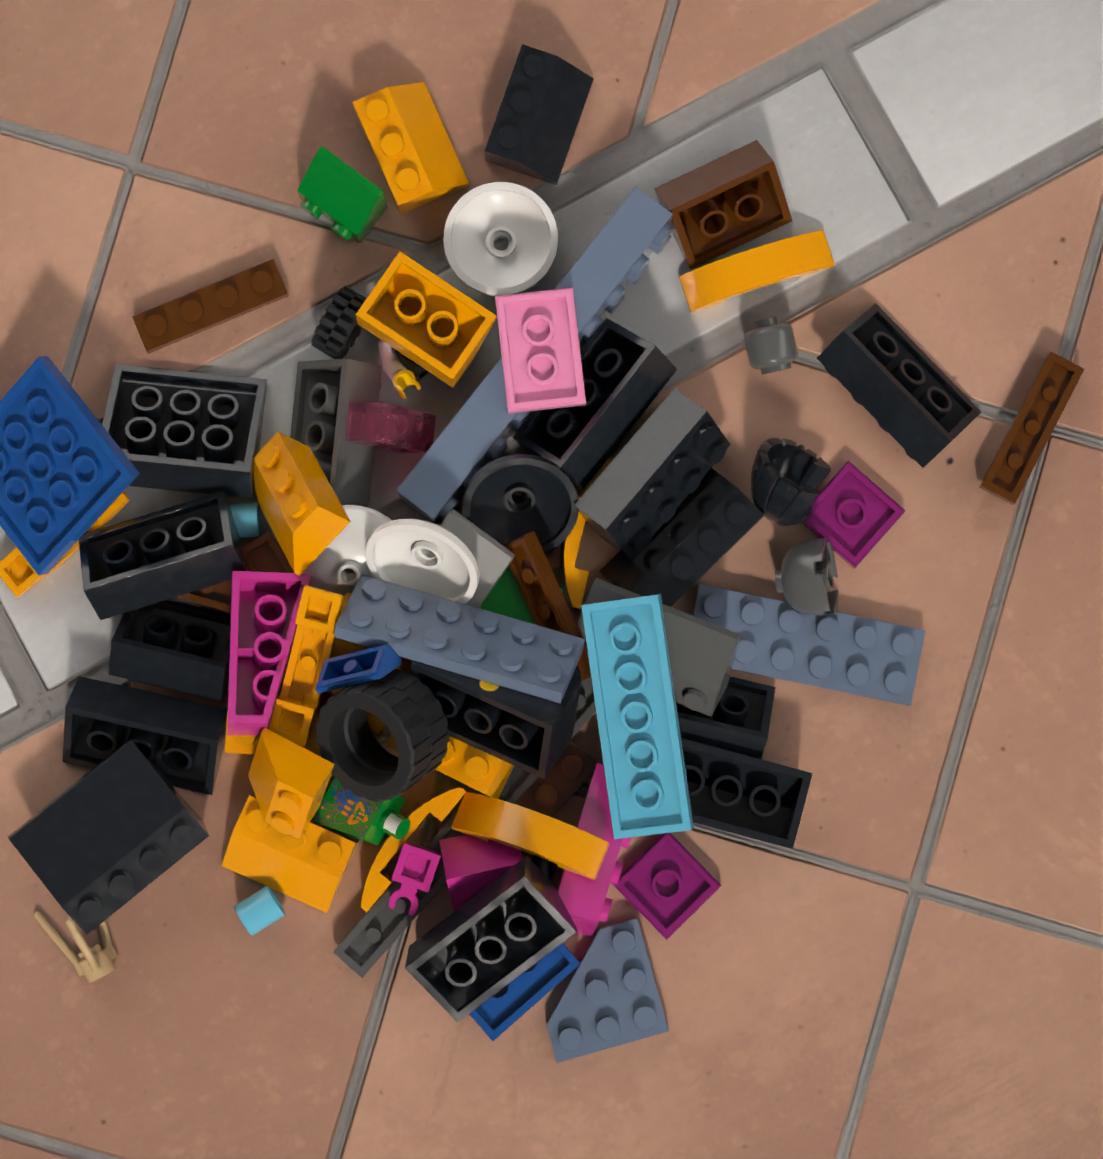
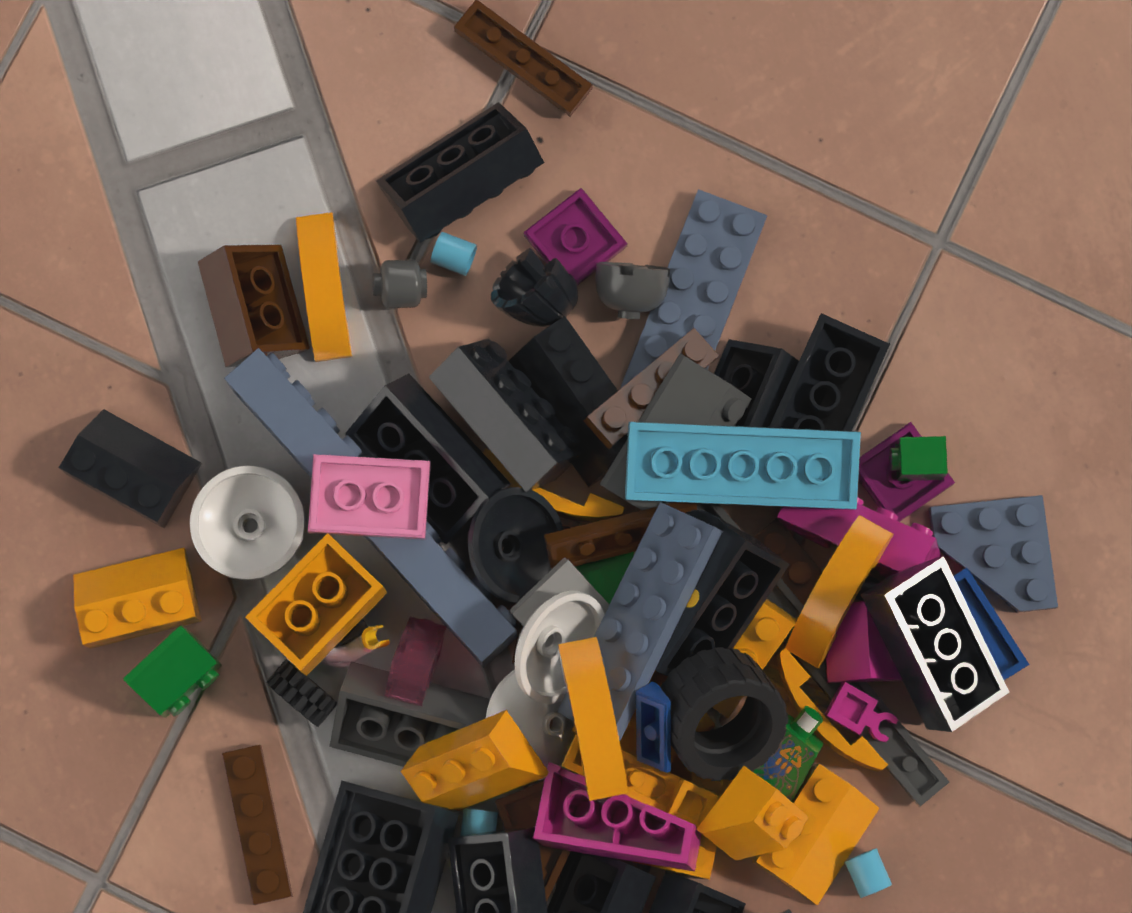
camera: 80 degrees left, 5 degrees down
none -> medium azure beam [430,232,477,276]
none -> light orange slope [558,637,629,801]
none -> reddish brown plate [584,328,719,449]
none -> green brick [889,436,948,481]

